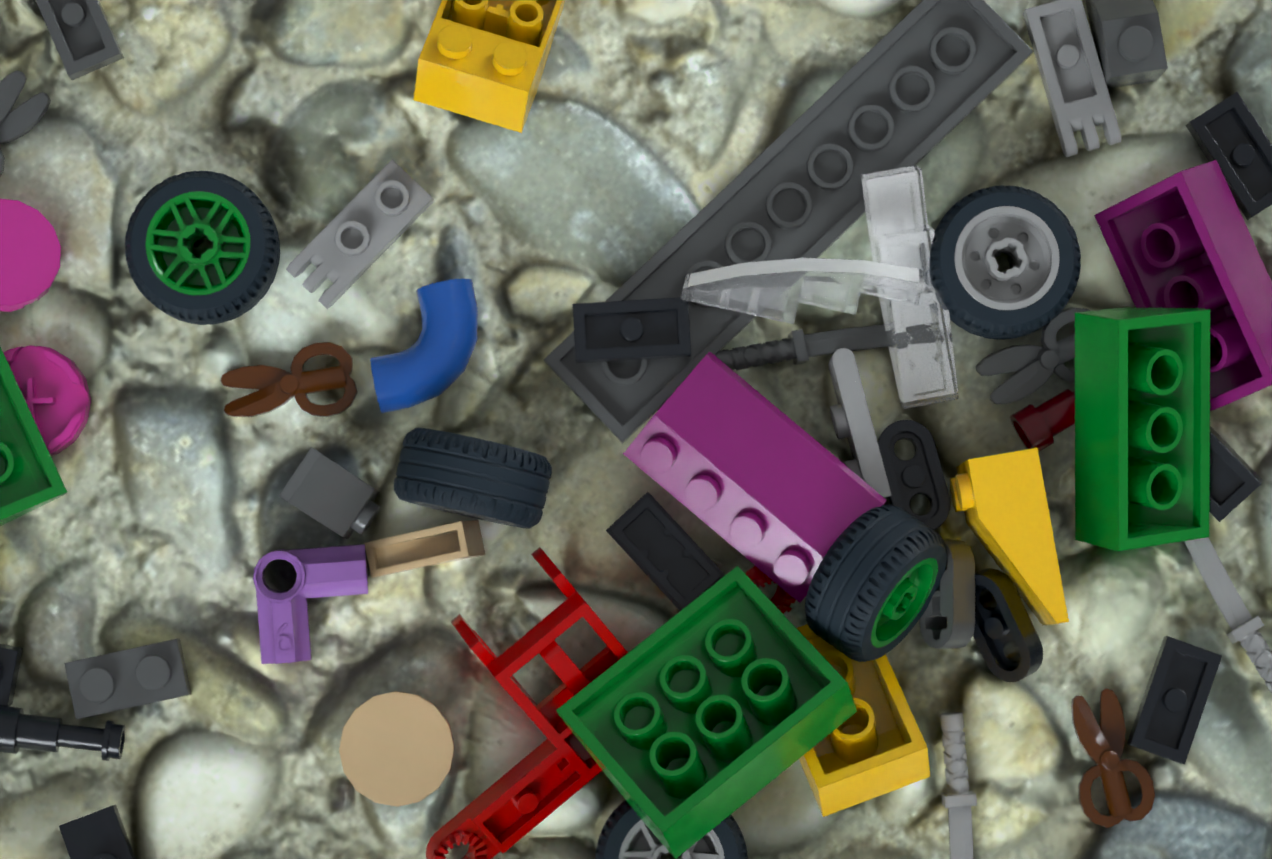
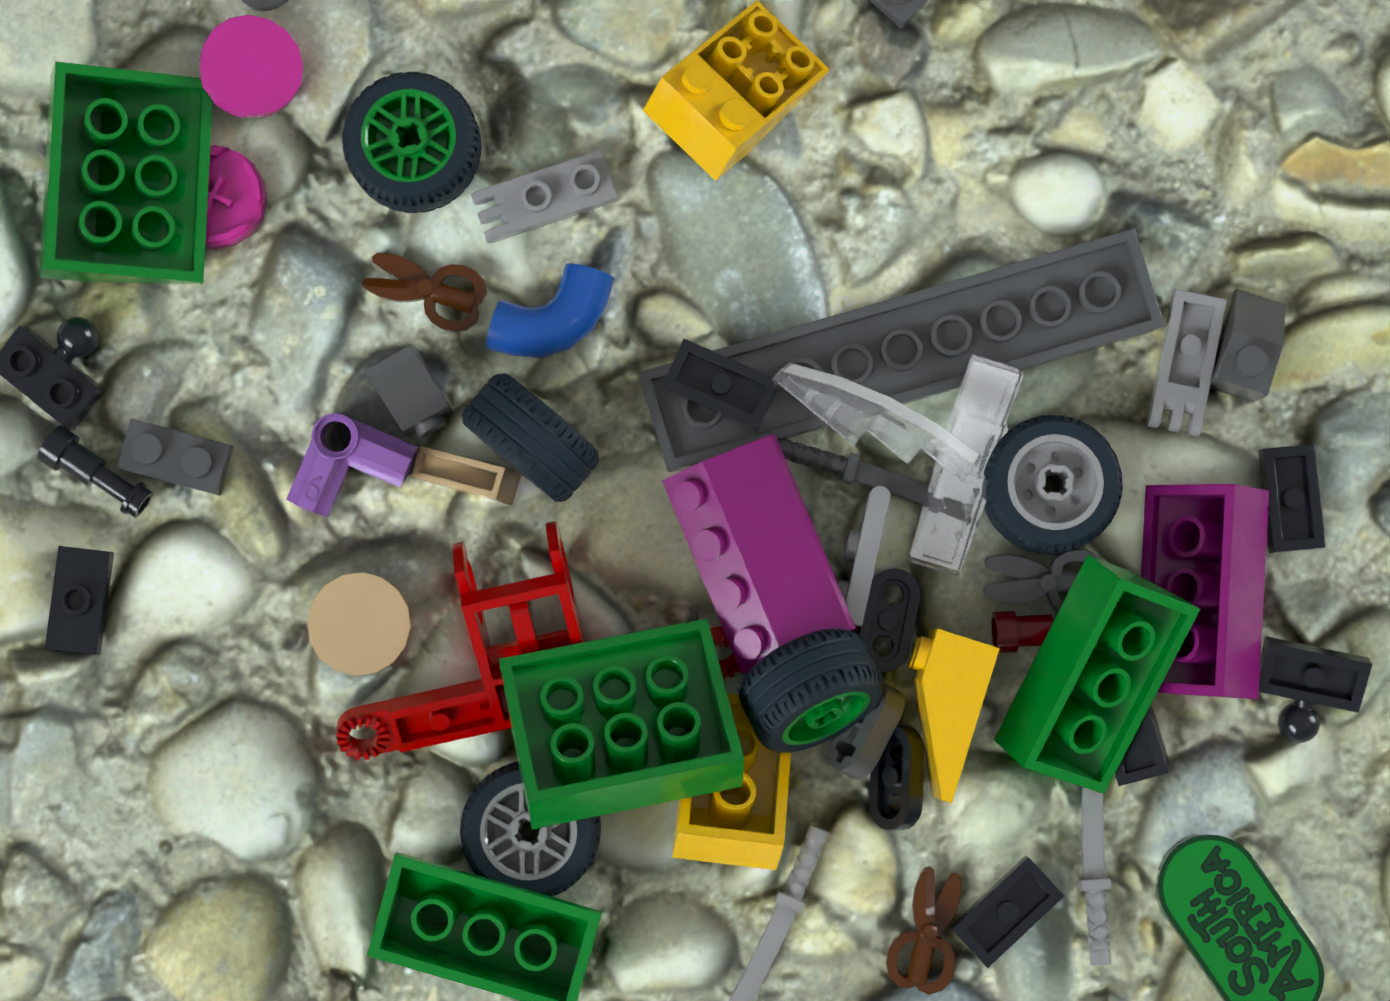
camera: 30 degrees right, 0 degrees up
black plate [606,492,725,611] -> none

